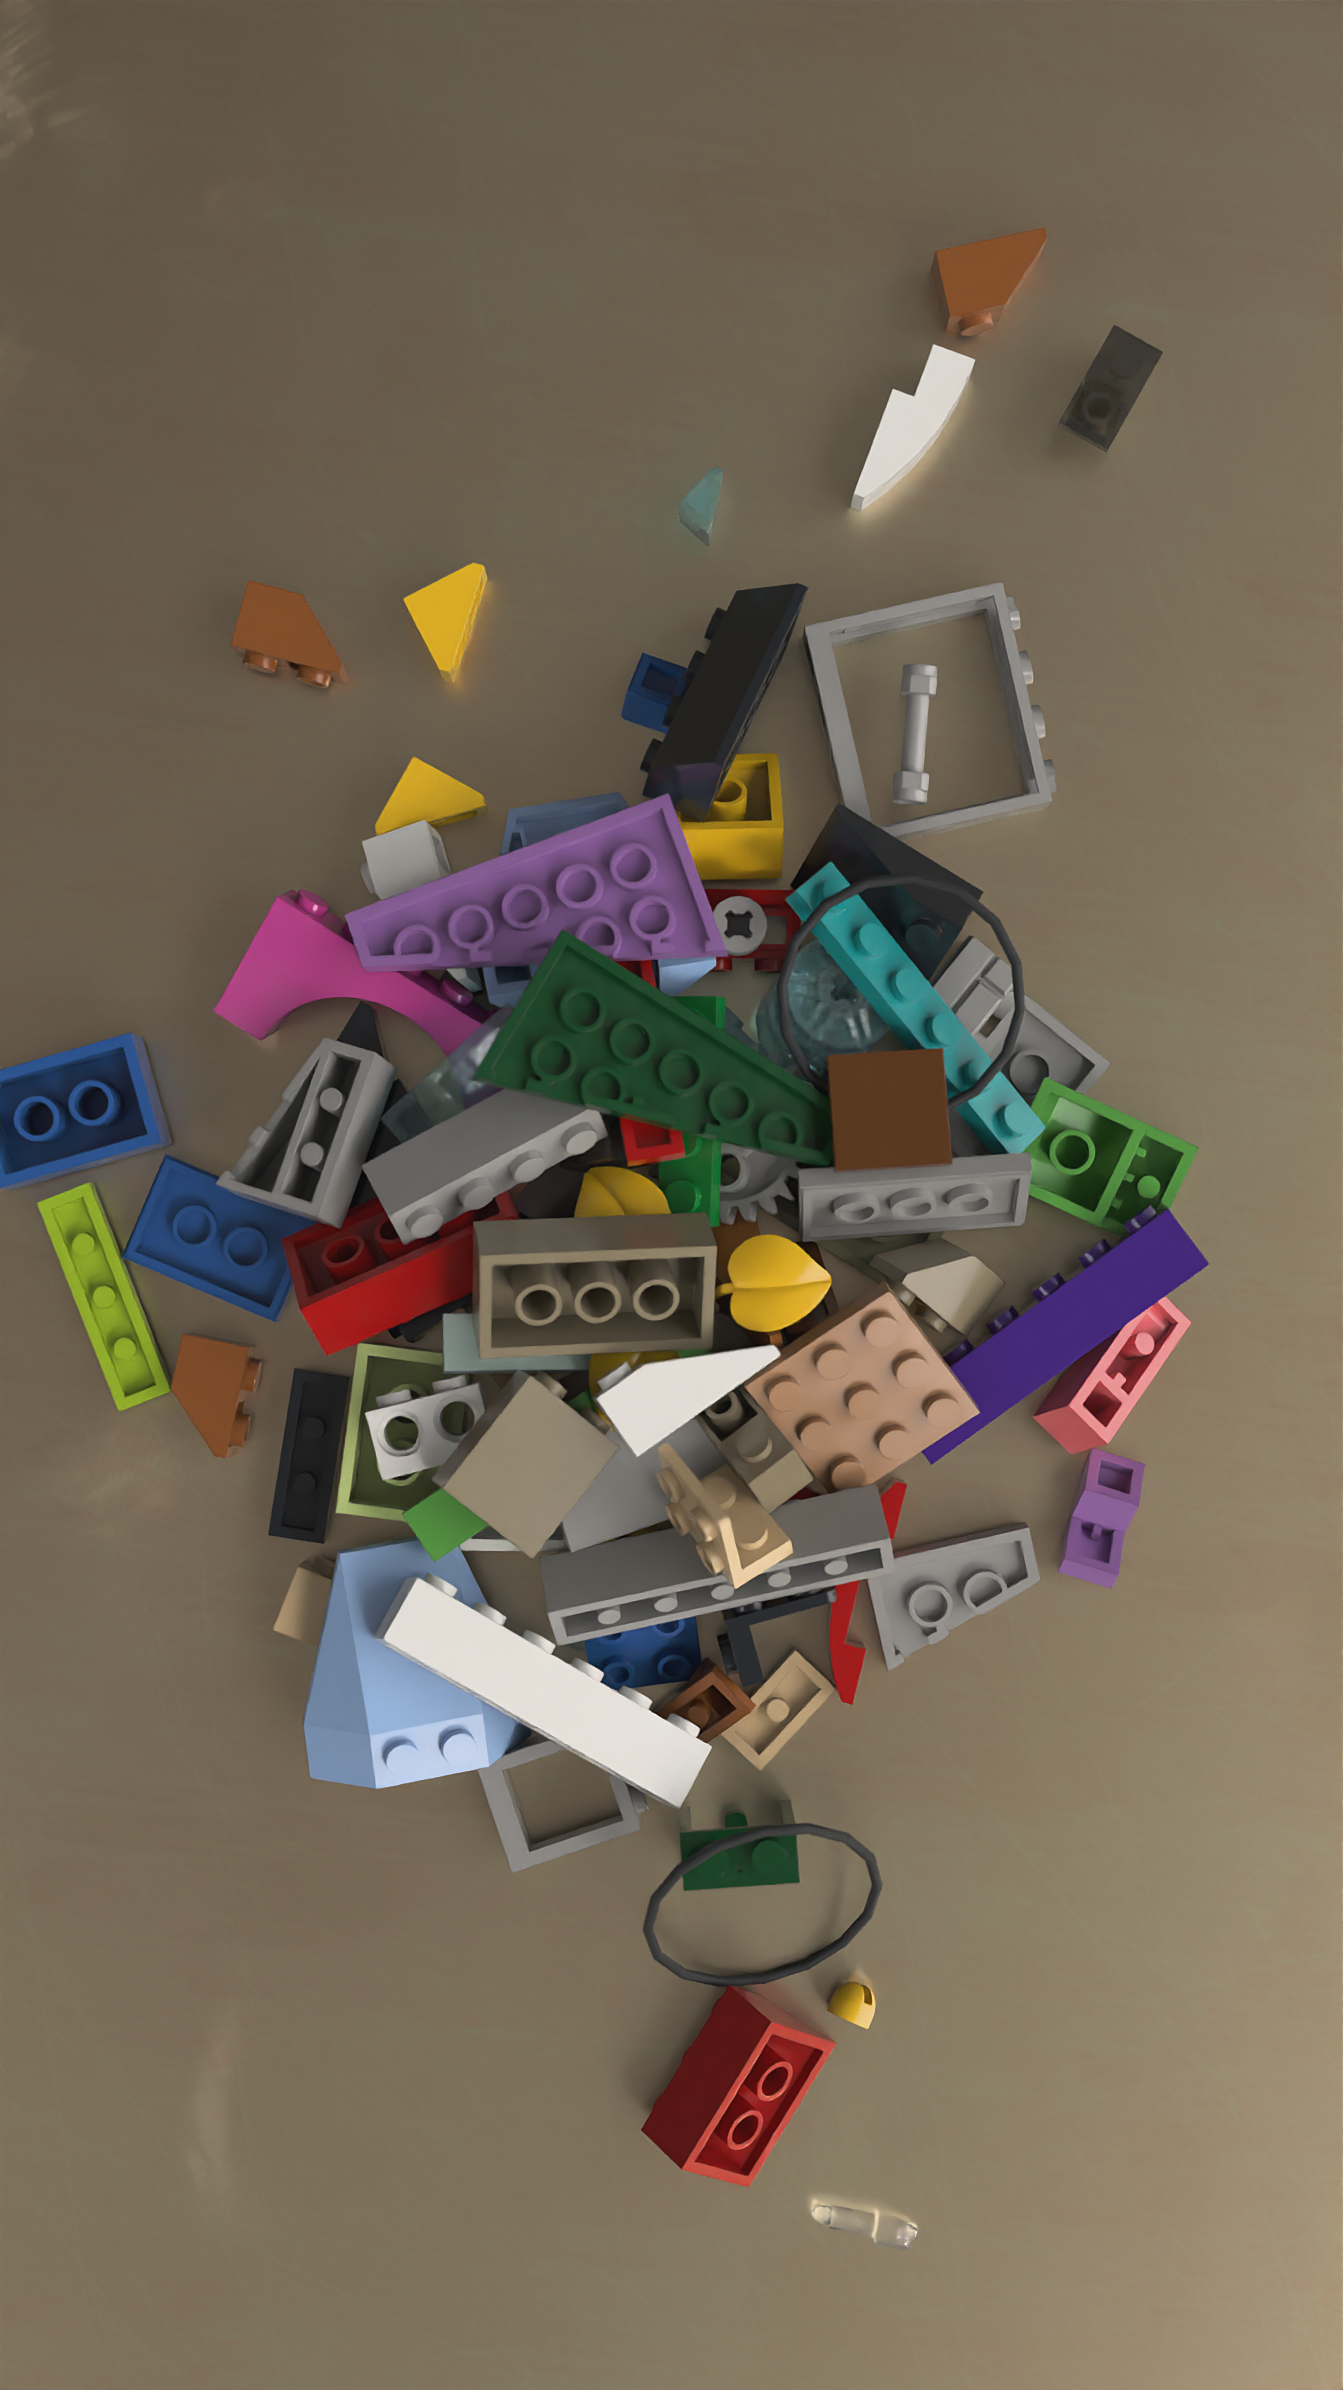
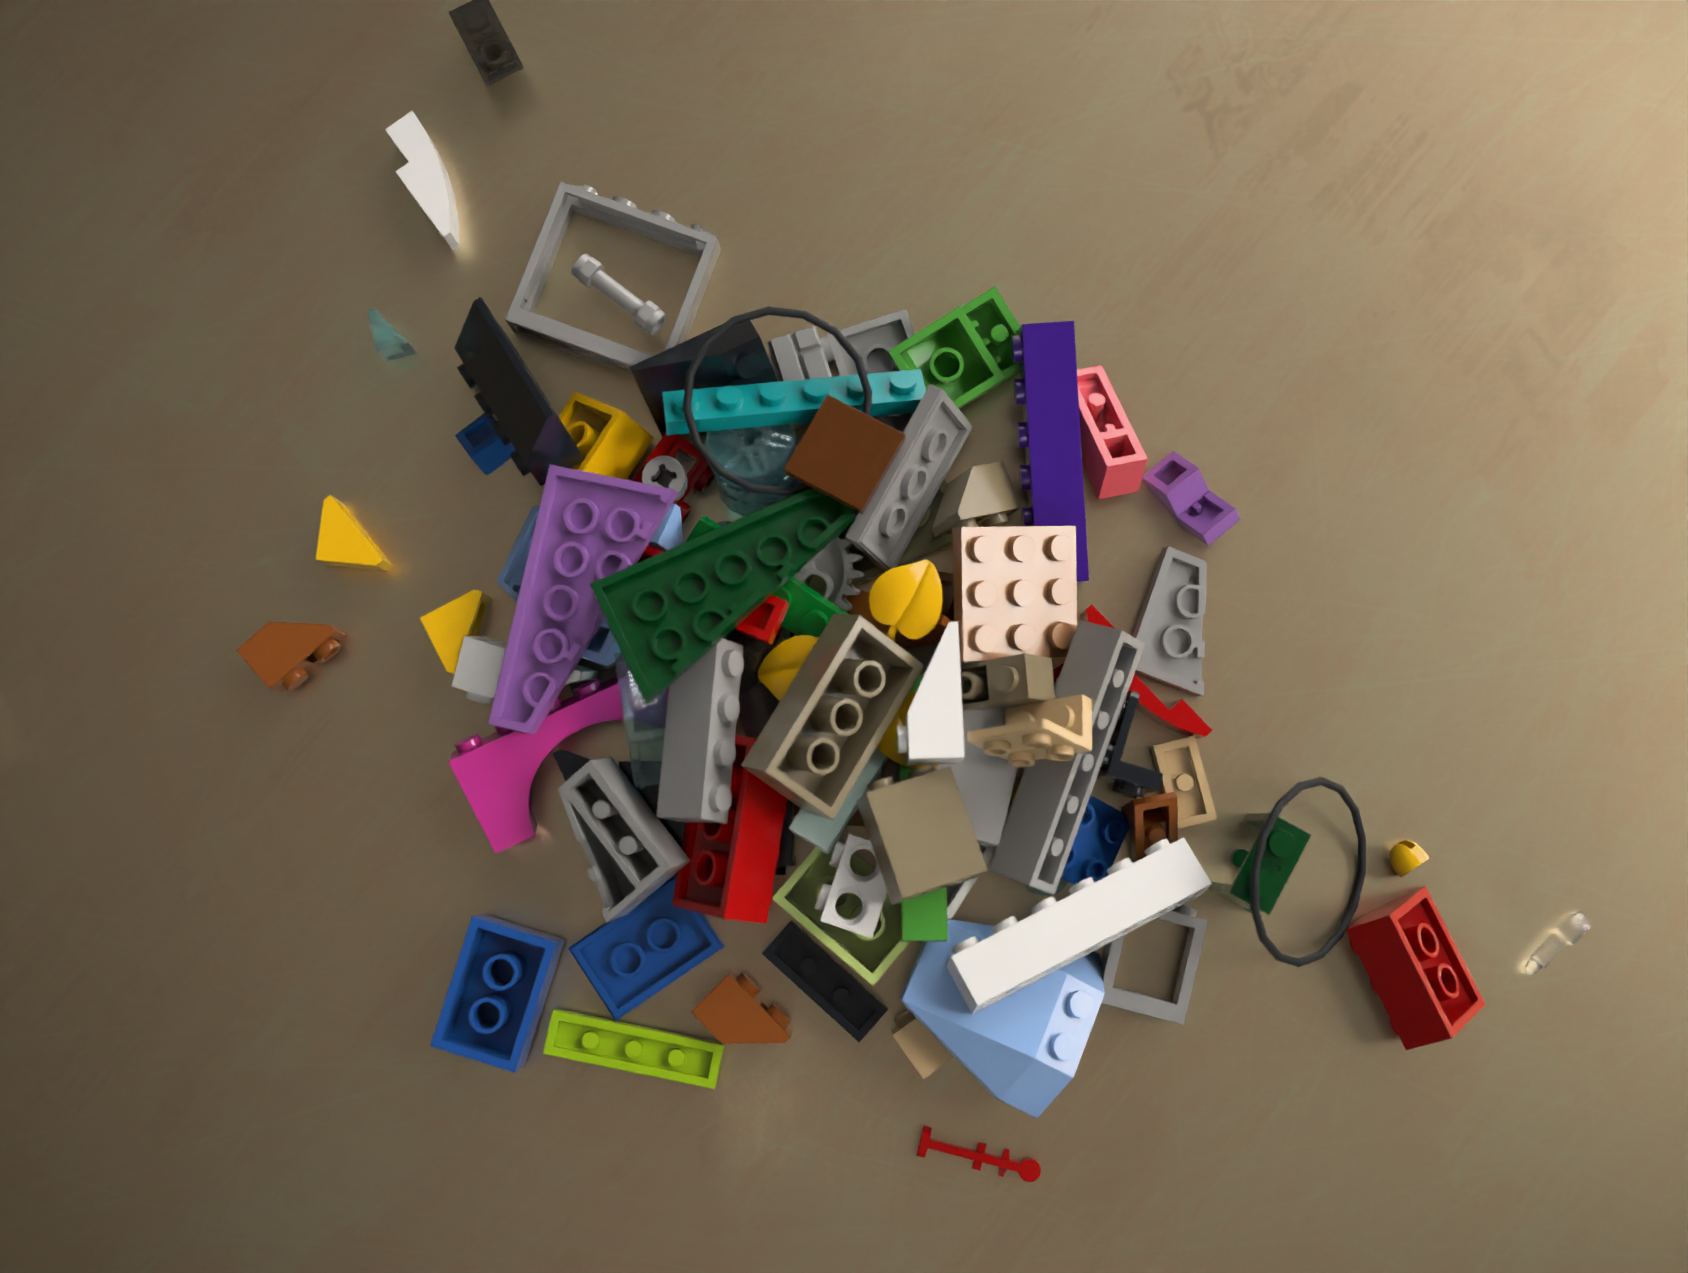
camera: 55 degrees left, 5 degrees down
dark orange slope [931,227,1048,336] -> none
none -> red piece [916,1125,1041,1182]

